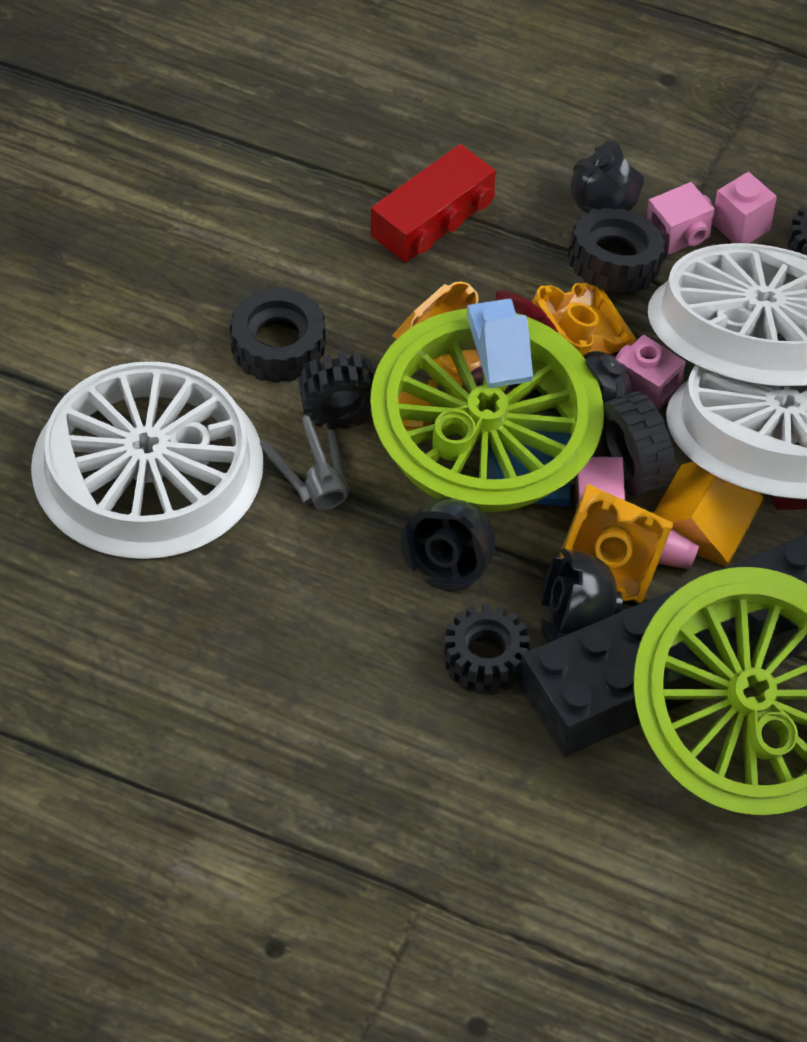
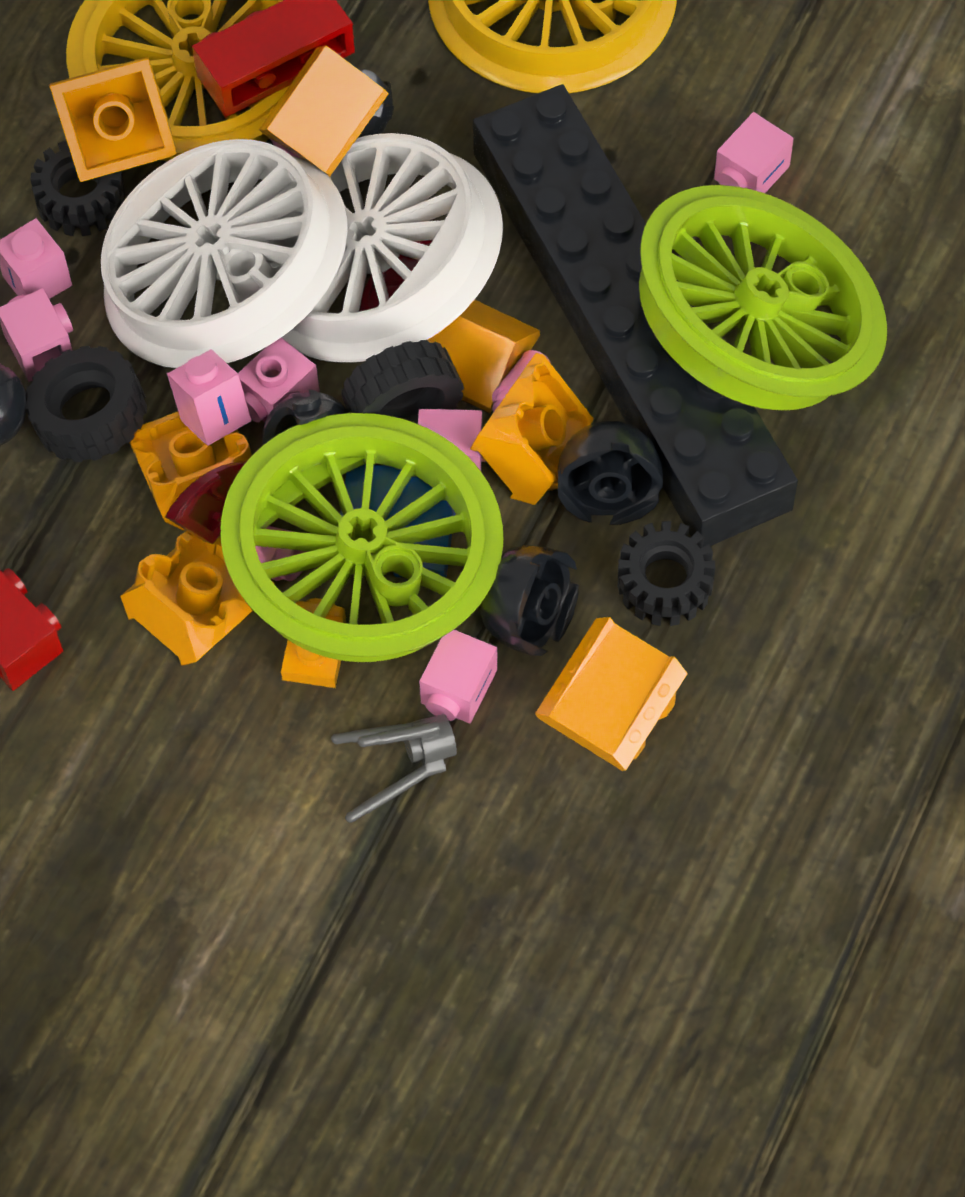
camera: 85 degrees left, 10 degrees up
white piece [31,362,263,559] -> none
black tyre [230,287,326,383] -> none
black tyre [298,352,376,430] -> none
light blue slope [466,299,533,388] -> none
none -> bright pink brick [167,349,251,446]
none -> bright pink brick [419,630,497,724]
none -> light orange slope [535,617,687,771]

